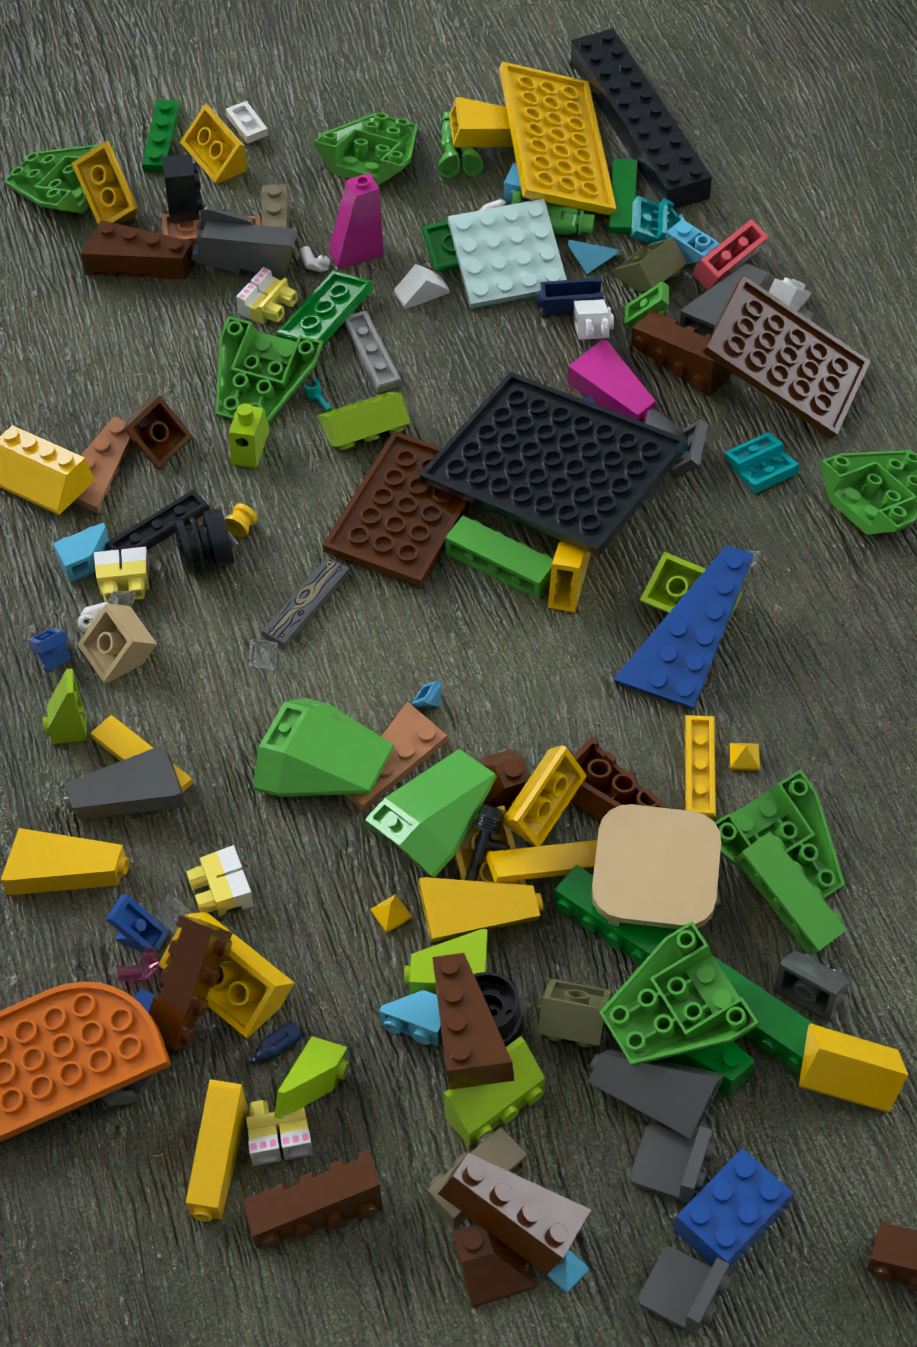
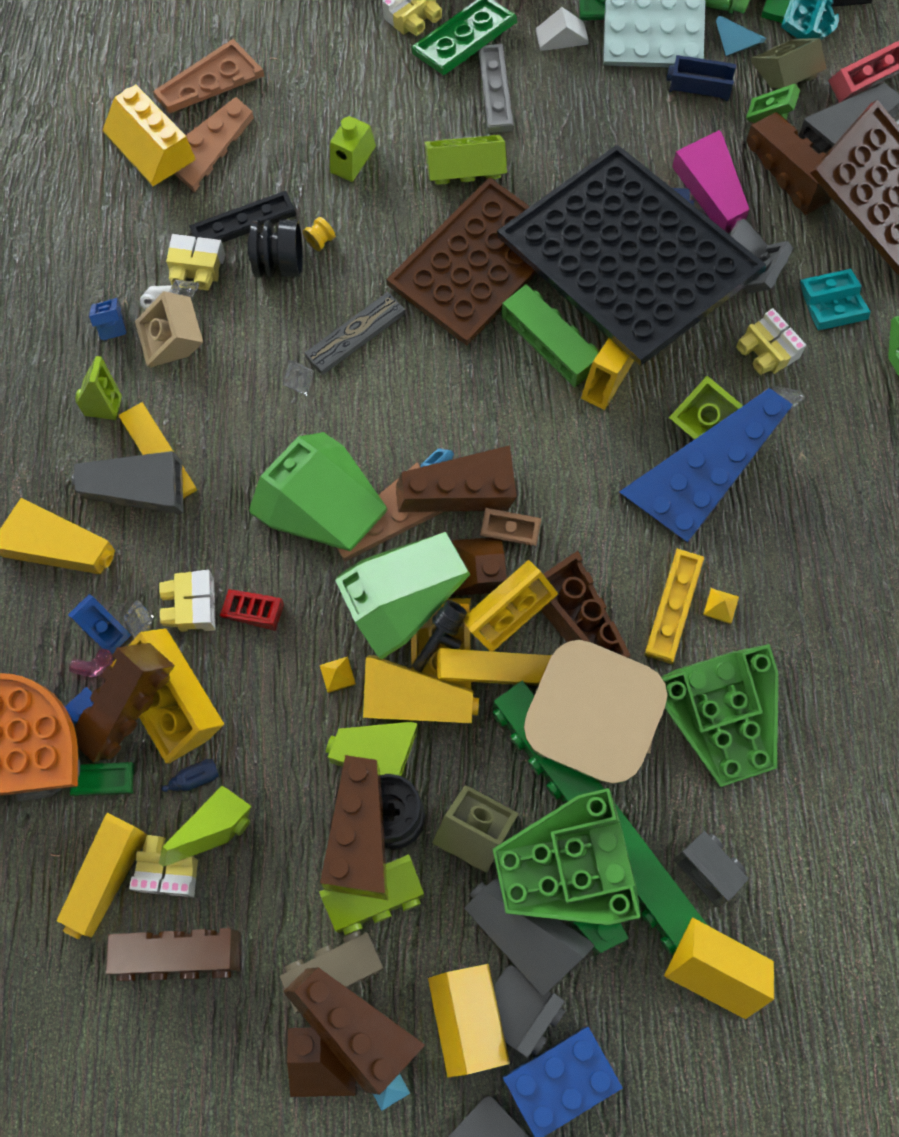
camera: 15 degrees right, 15 degrees up
medium azure slope [53,523,109,582] -> none
reddish brown slope [123,395,193,469] -> none
bright green wedge [216,316,324,424] -> none
teal hand [304,379,332,412] -> none
medium azure slope [379,990,442,1046] -> none
white hinge [574,299,614,340] -> none
medium azure slope [665,219,720,265] -> none
bright green brick [734,831,846,956] -> none
none -> green tile [70,762,134,797]
none -> nougat wing [153,39,264,114]
none -> red slope [220,589,284,631]
none -> reddish brown wedge [396,445,517,512]
none -> yellow slope [428,964,510,1078]
none -> medium nougat slope [480,508,542,546]
none -> light yellow hips [736,308,806,375]

